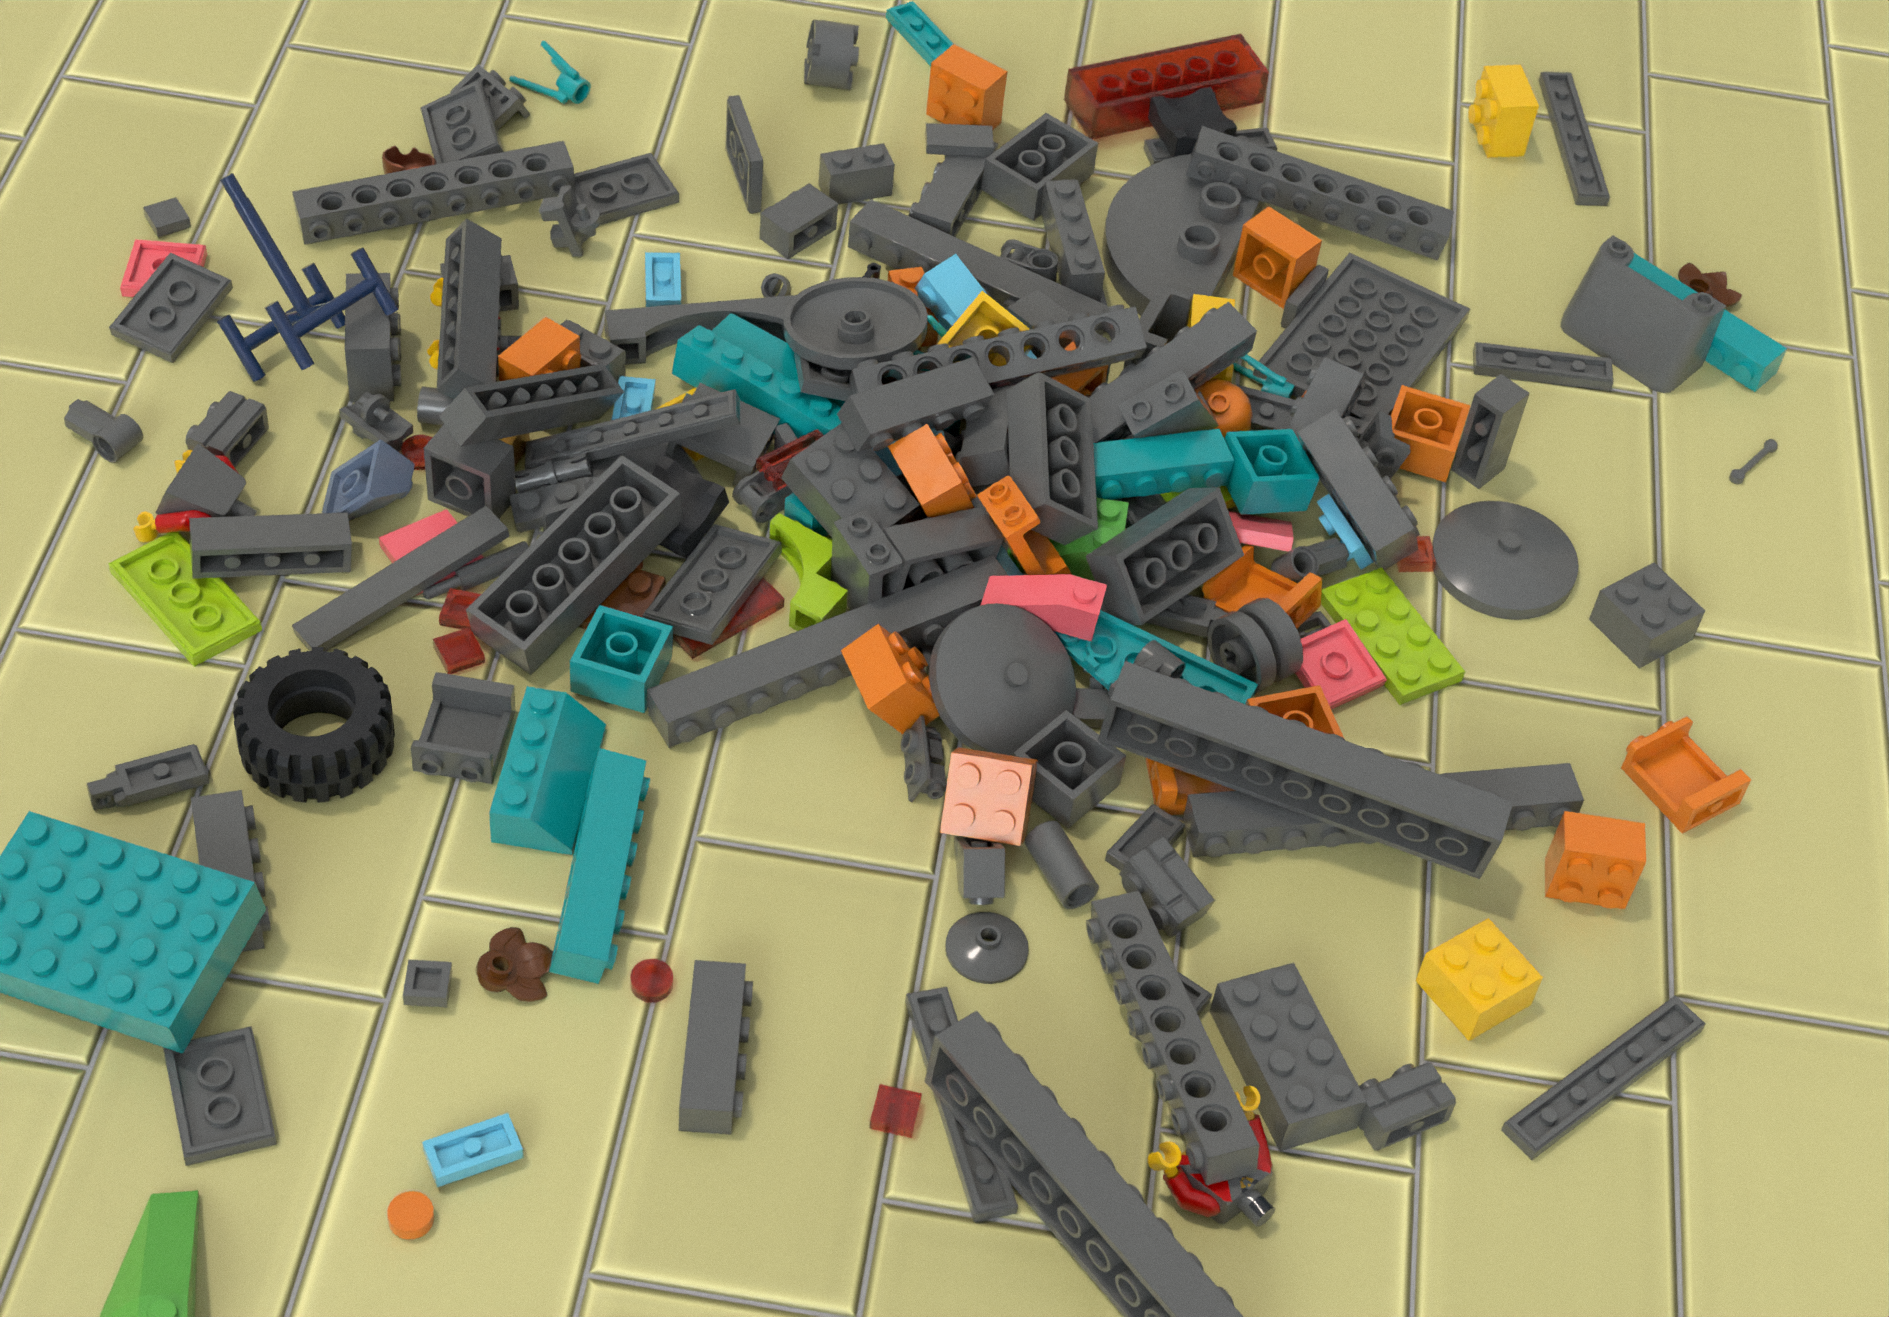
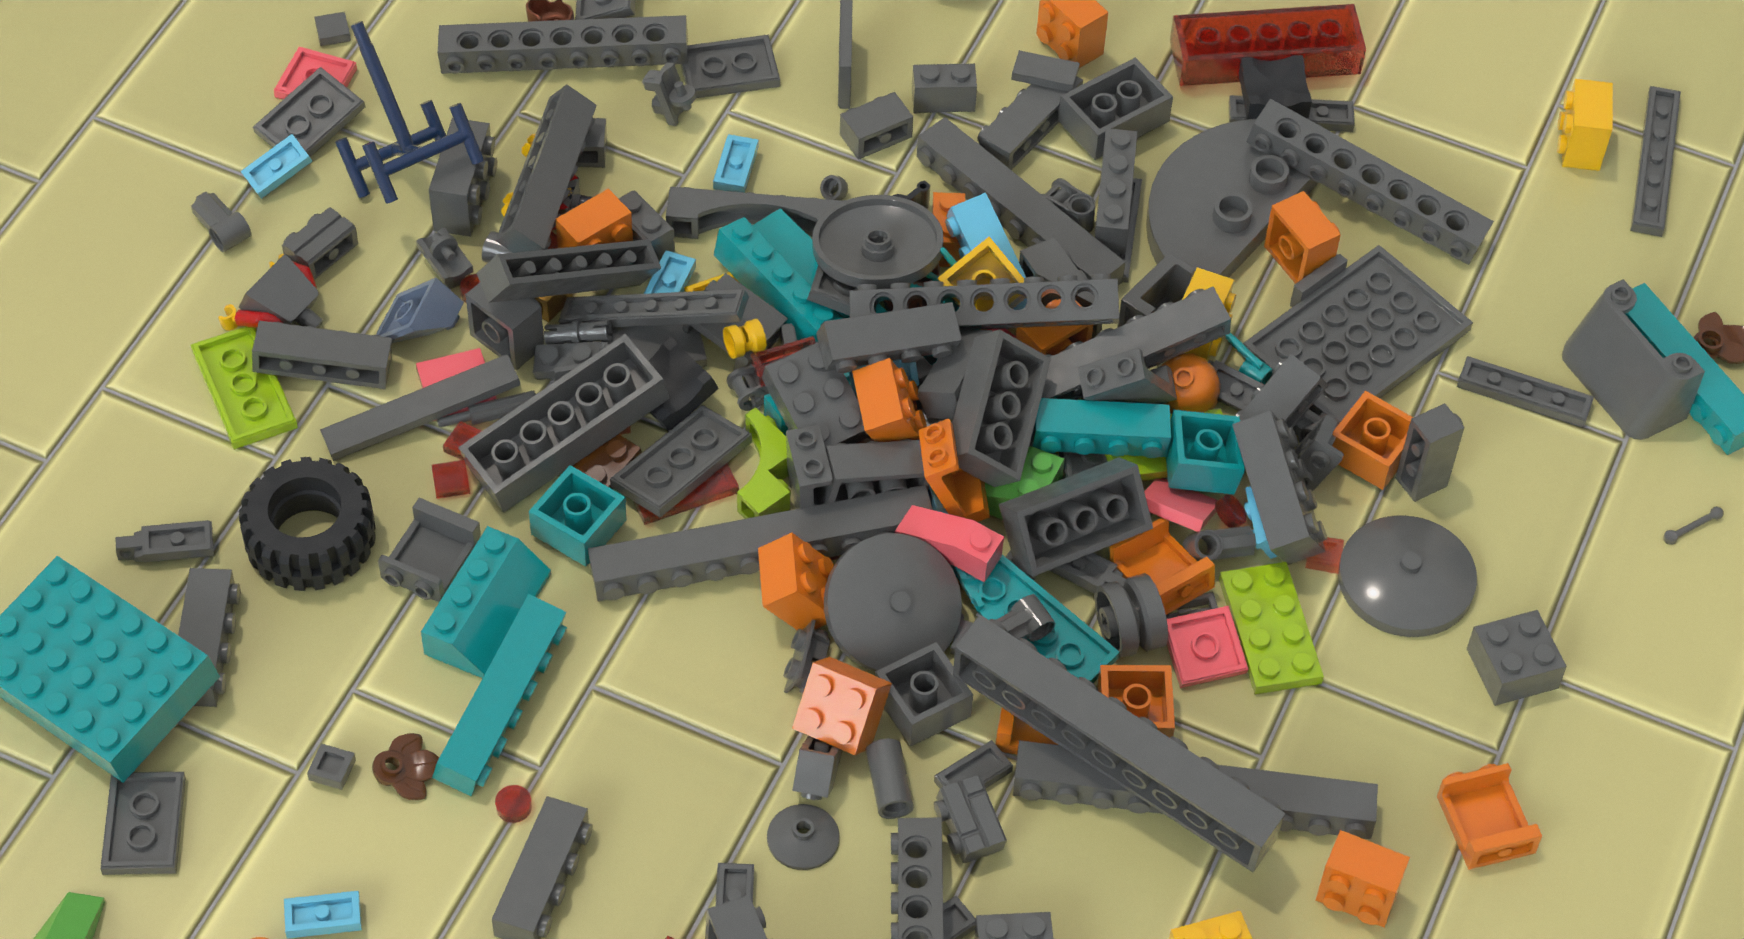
camera: 20 degrees right, 5 degrees up
none -> medium azure plate [241,134,312,199]
none -> yellow wheel [723,318,767,359]
none -> clear red tile [1215,494,1247,528]

